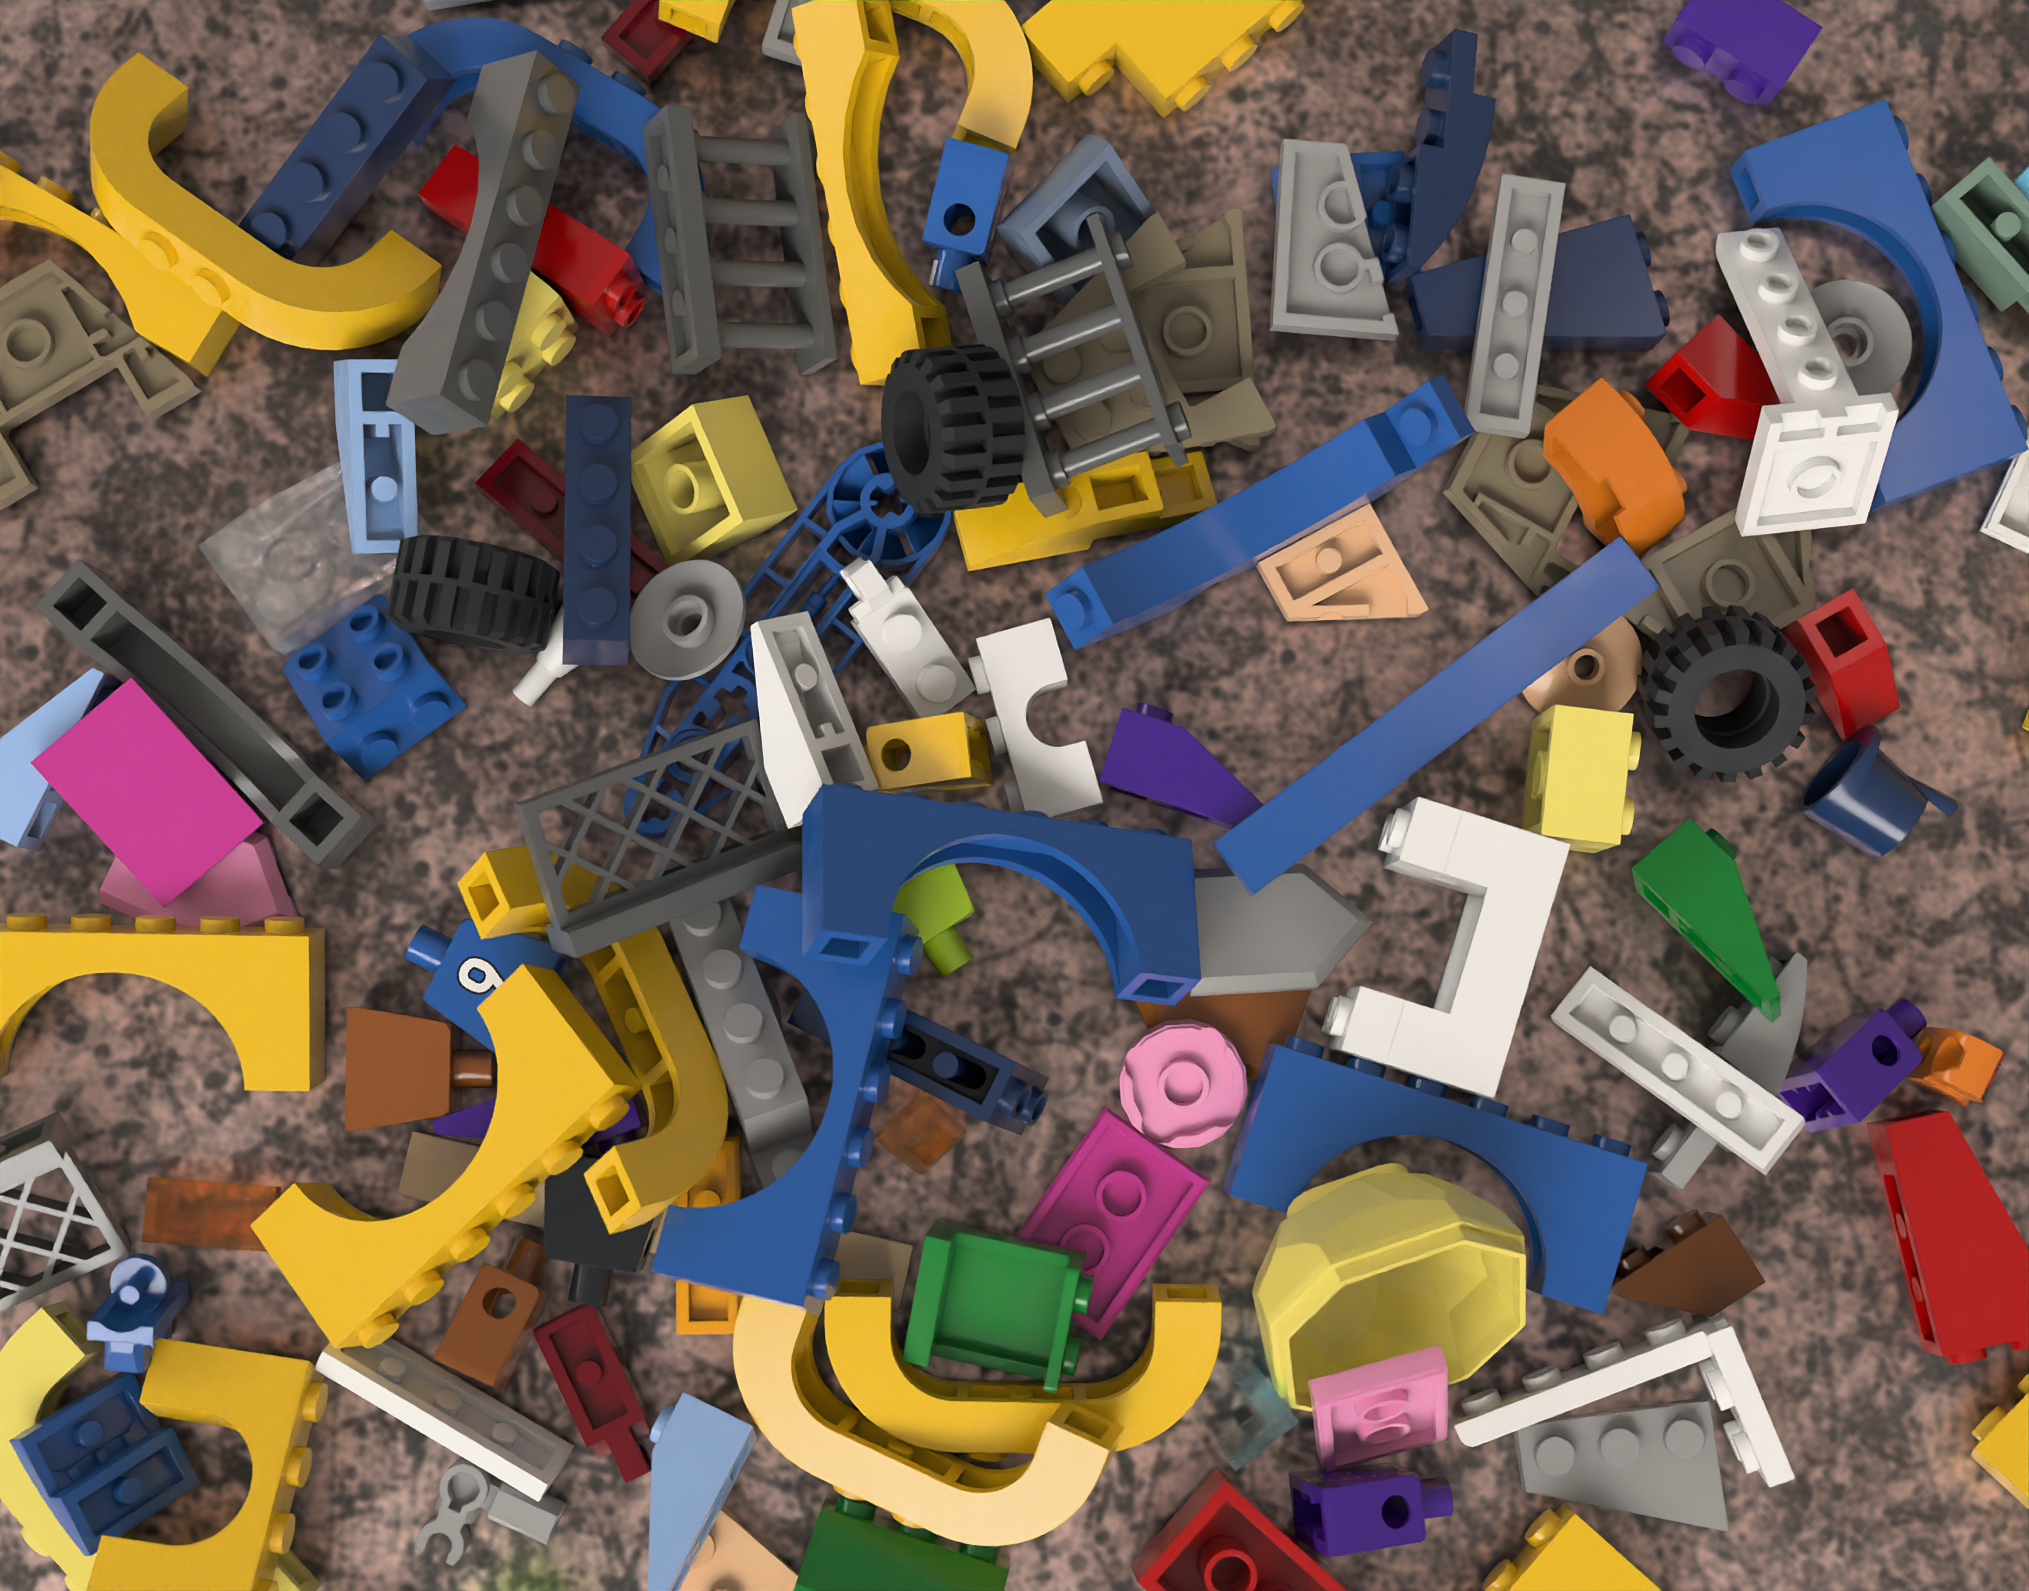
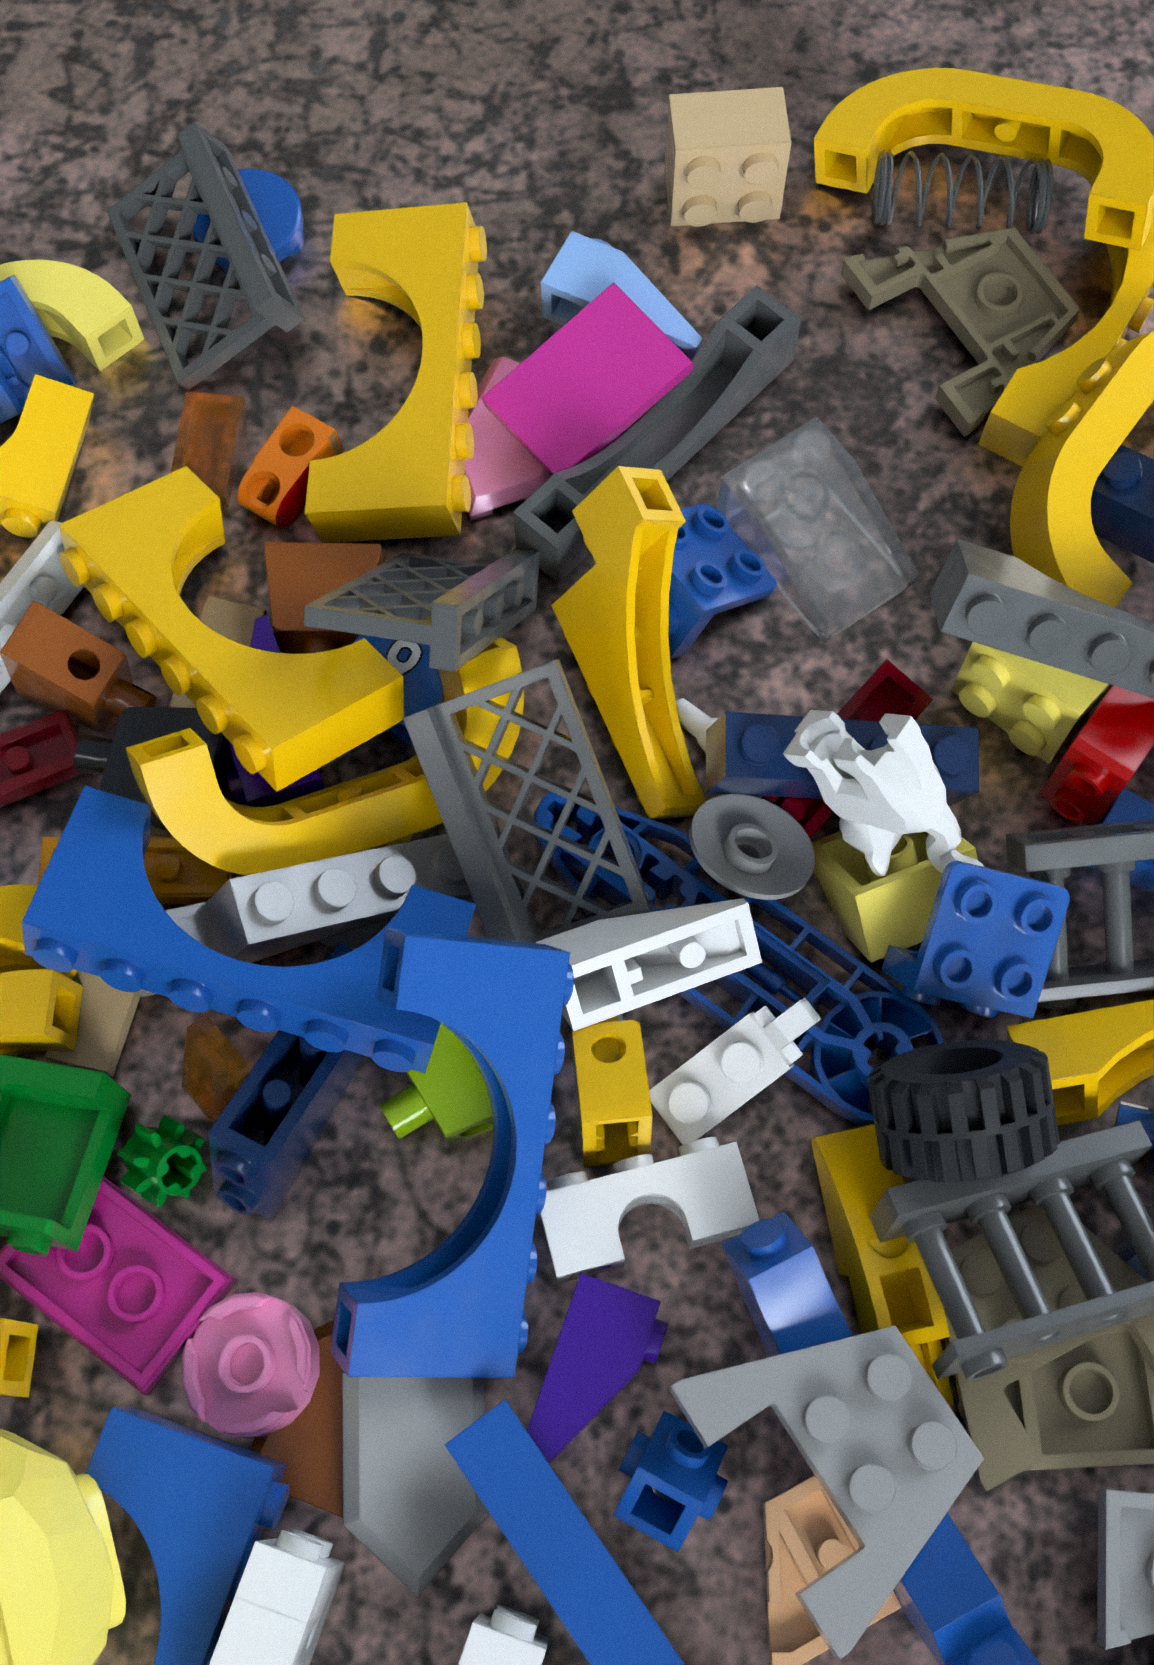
camera: 90 degrees right, 15 degrees down
blue hips [87,1253,190,1373] -> none
light blue slope [333,359,418,554] -> none
black tyre [385,535,561,655] -> none
none -> green gear [117,1115,207,1207]
none -> orange leg [237,405,345,528]
none -> dark grey fence [304,548,540,672]
none -> yellow arch [551,466,706,820]
none -> blue brick [613,1411,728,1552]
none -> light grey wing [669,1326,984,1659]
none -> white animal [783,710,984,876]
none -> blue bracket [881,861,1070,1018]

